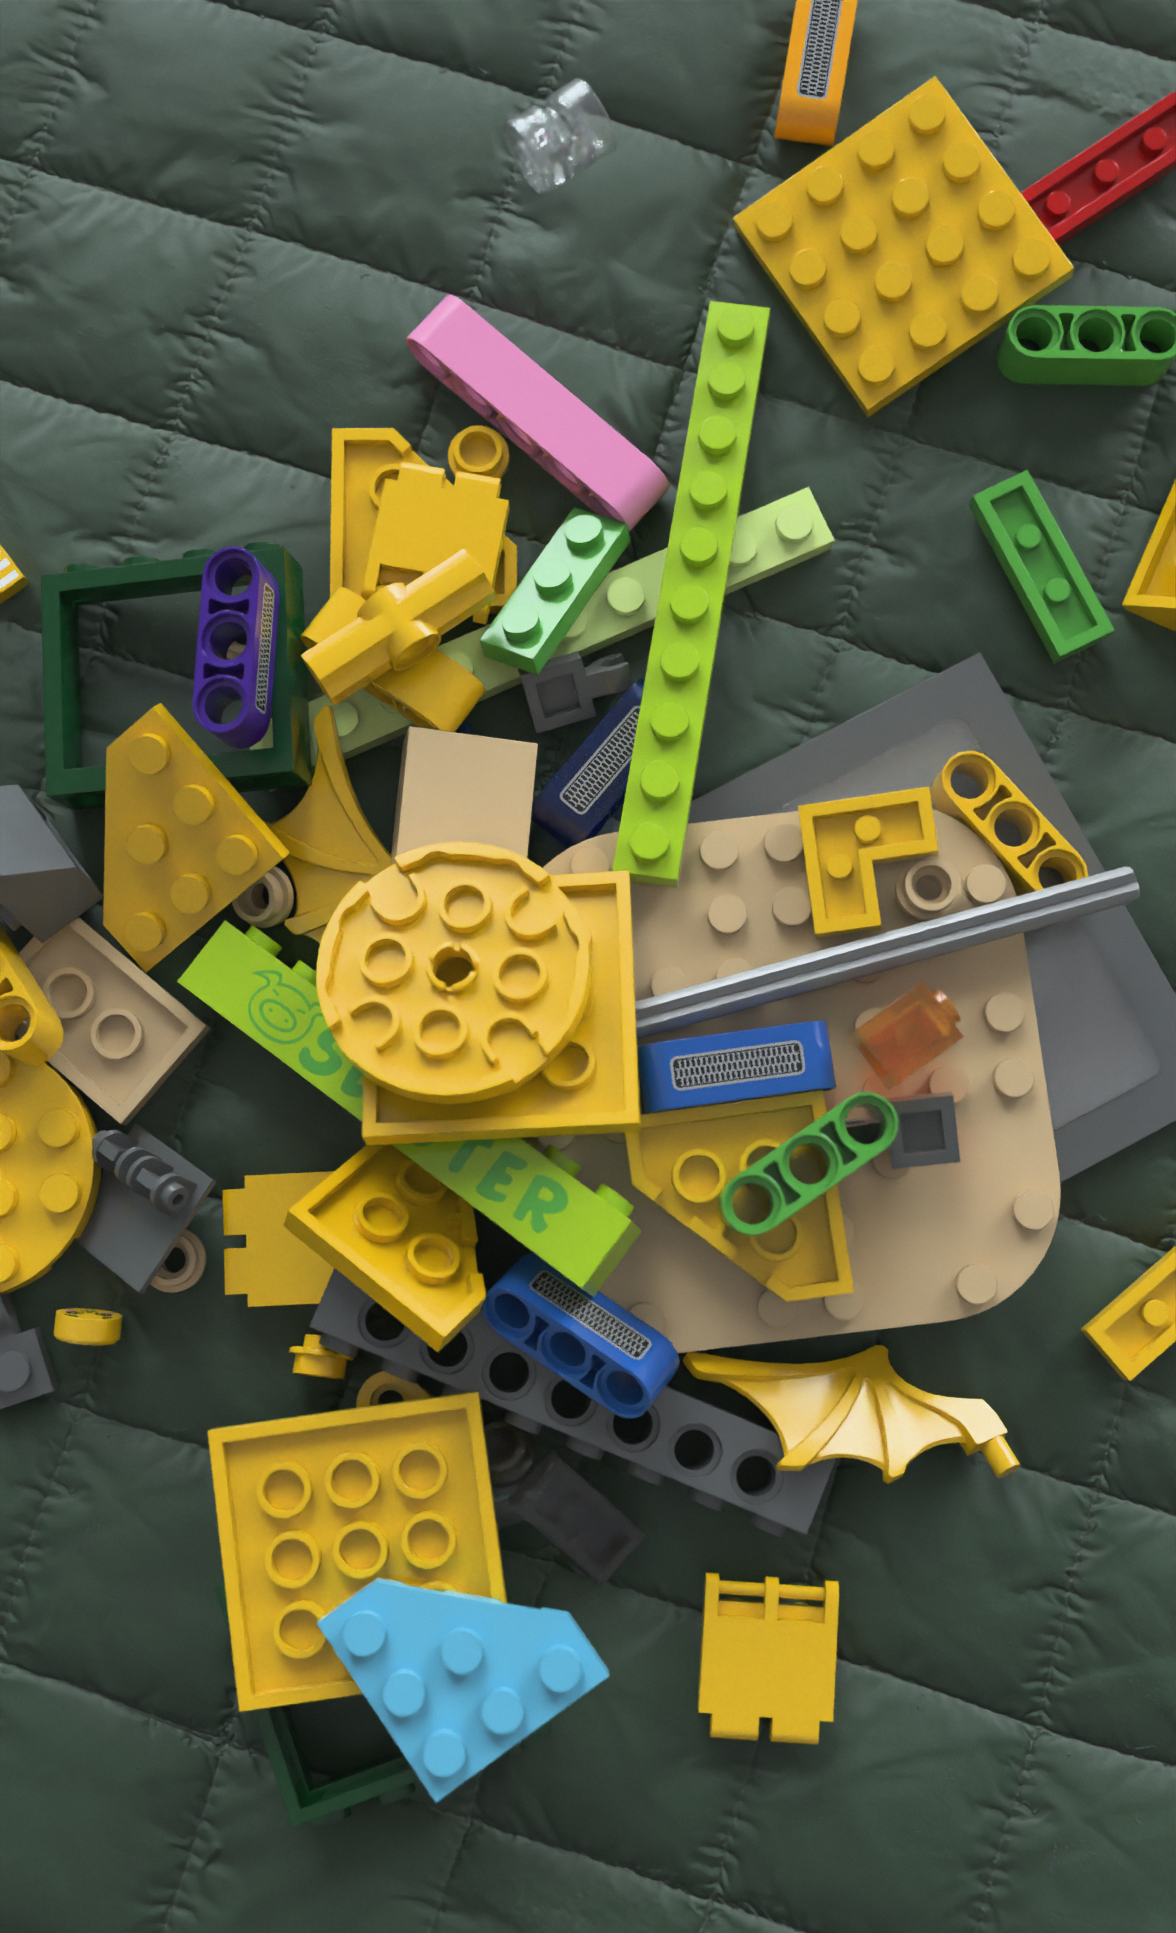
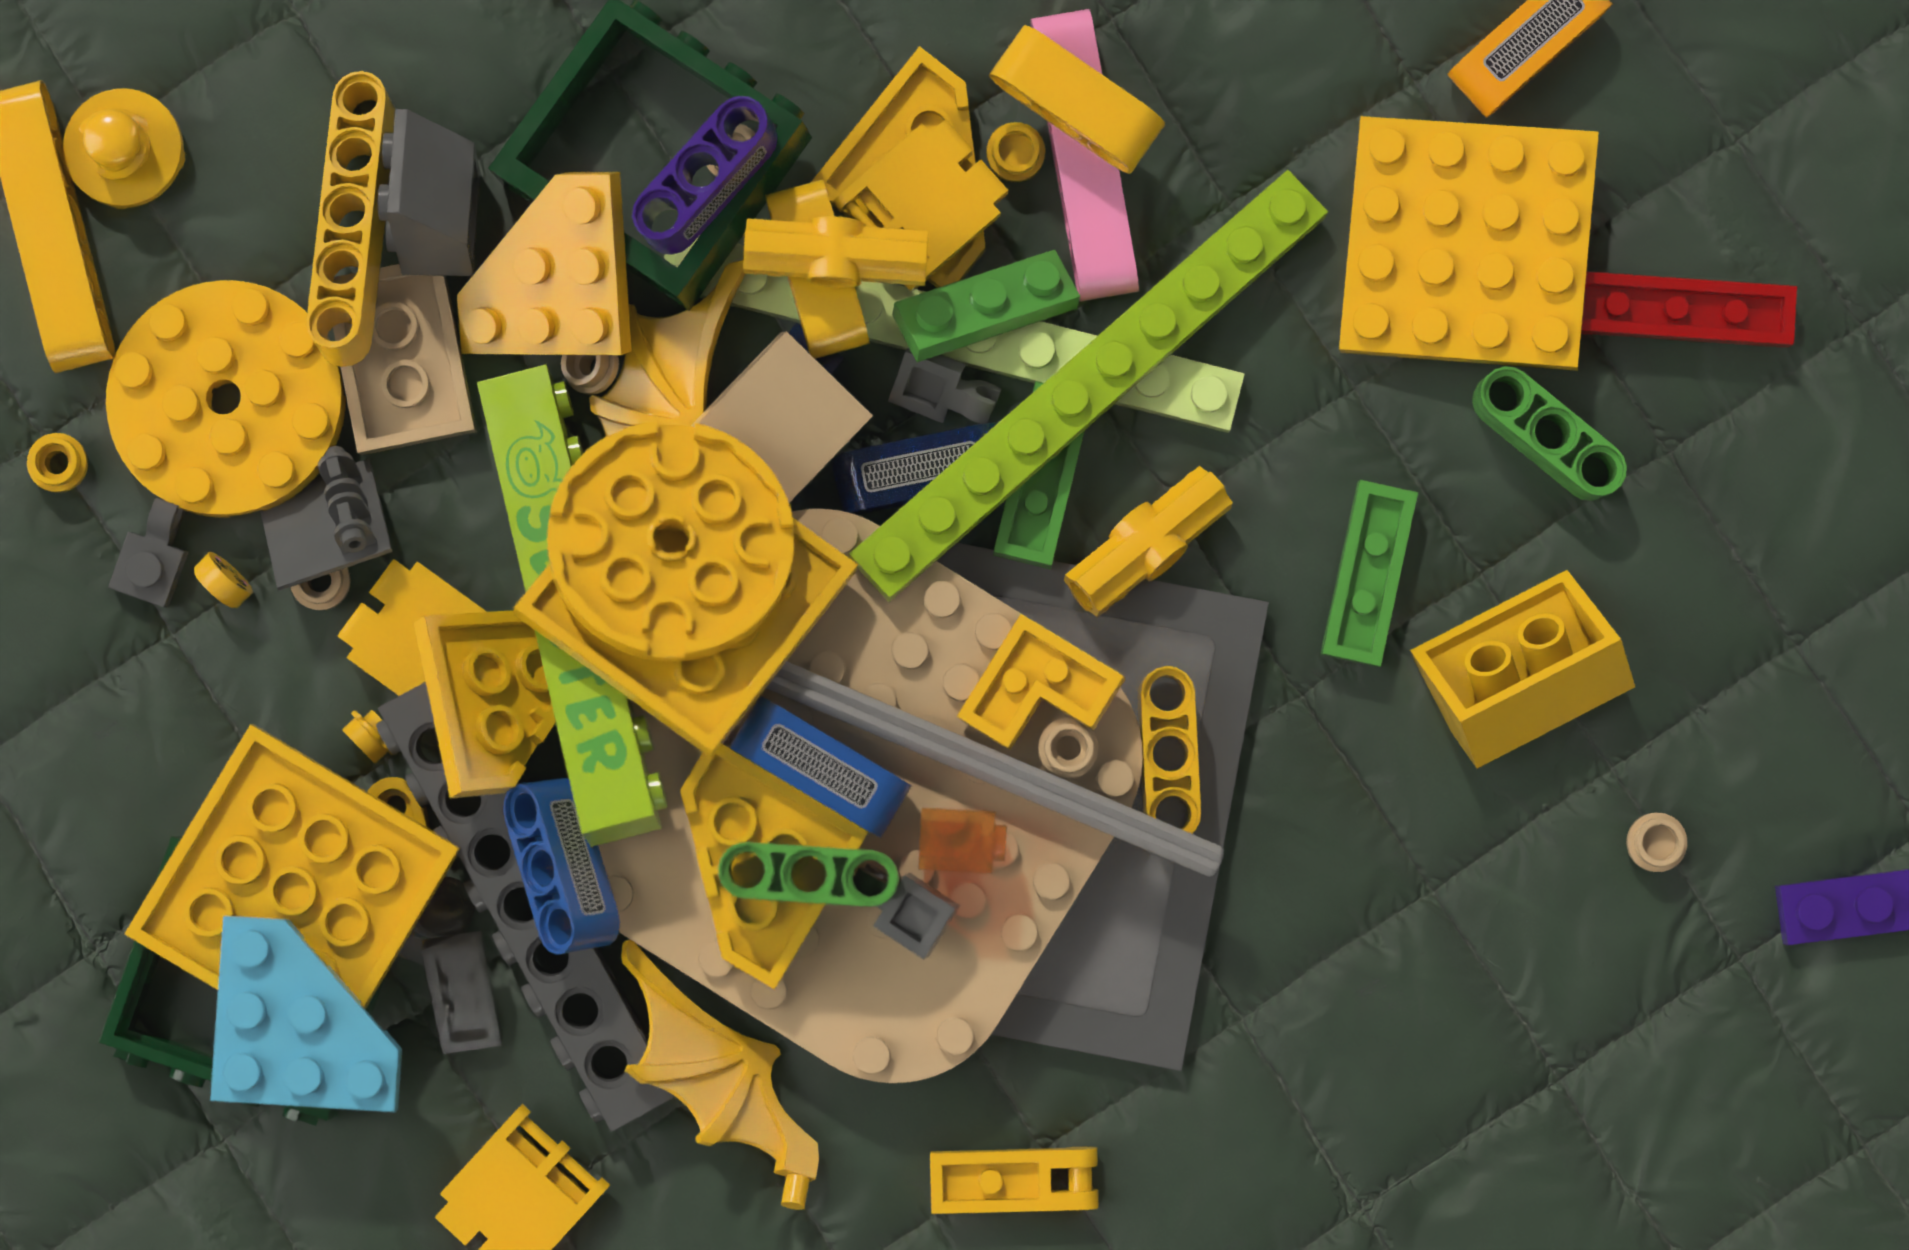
camera: 35 degrees right, 5 degrees up
none -> yellow beam [989,25,1165,174]
none -> bright green plate [993,381,1085,570]
none -> yellow piece [1064,466,1233,618]

